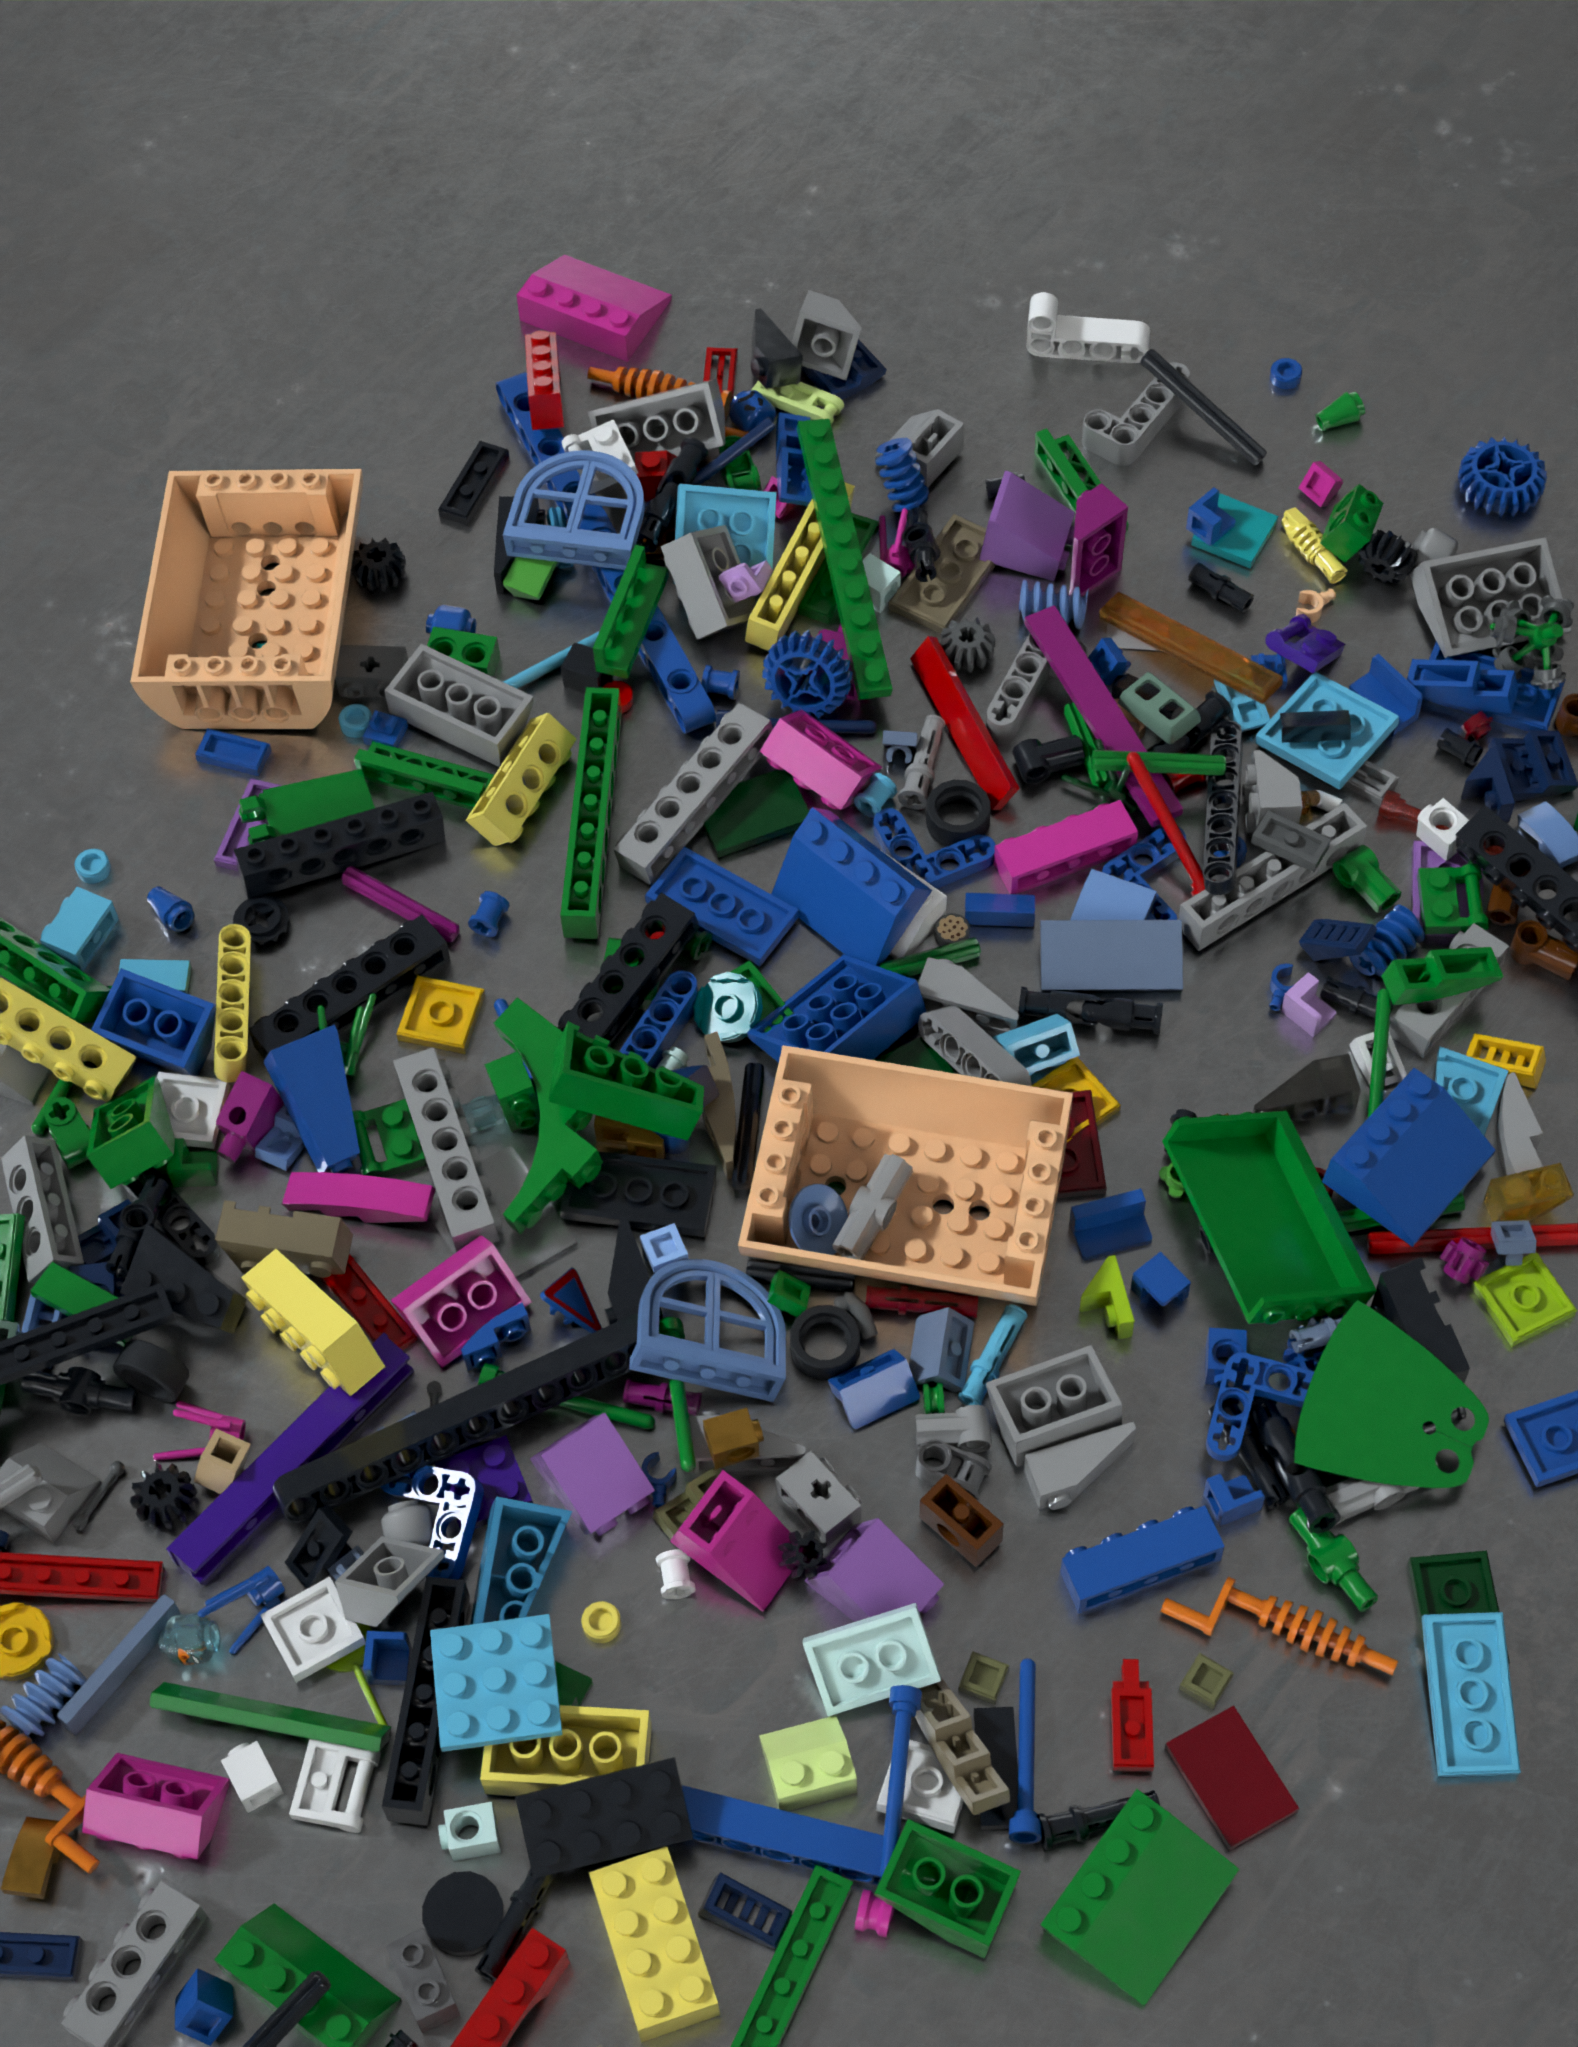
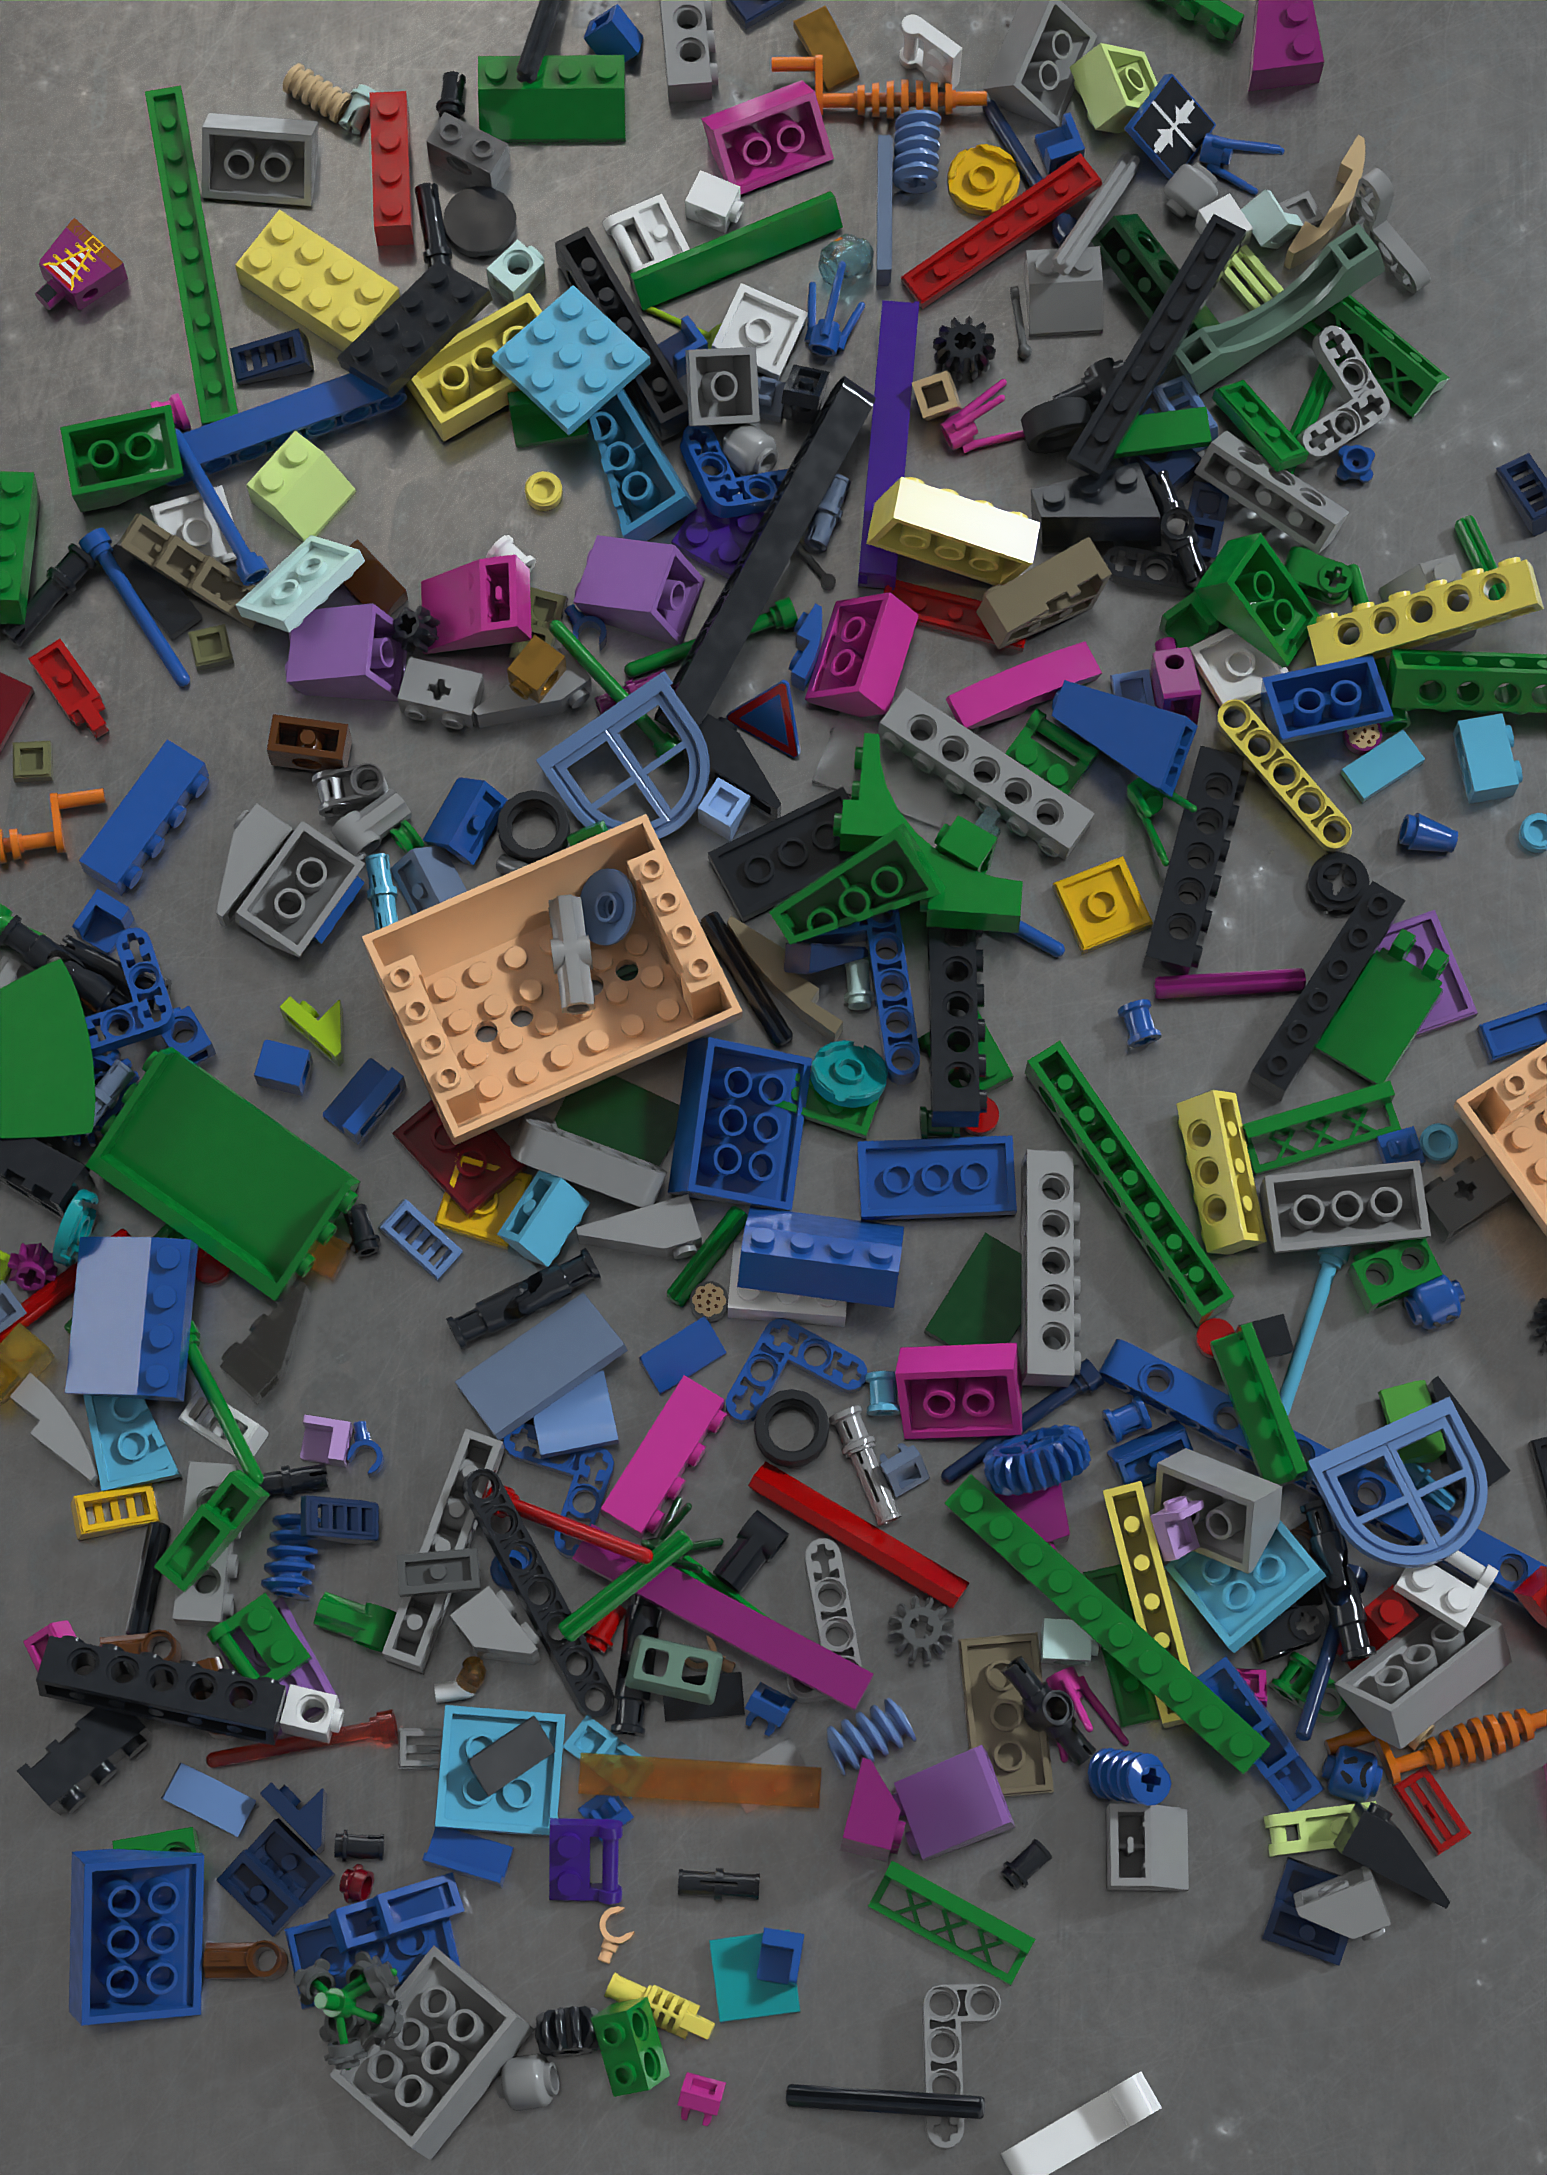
camera: 140 degrees right, 15 degrees up
none -> teal tile [53,1189,99,1267]
none -> black axle [125,1522,170,1635]
none -> reddish brown slope [342,539,408,616]
none -> medium blue slope [377,1199,463,1280]
none -> blue slope [1107,1420,1194,1487]

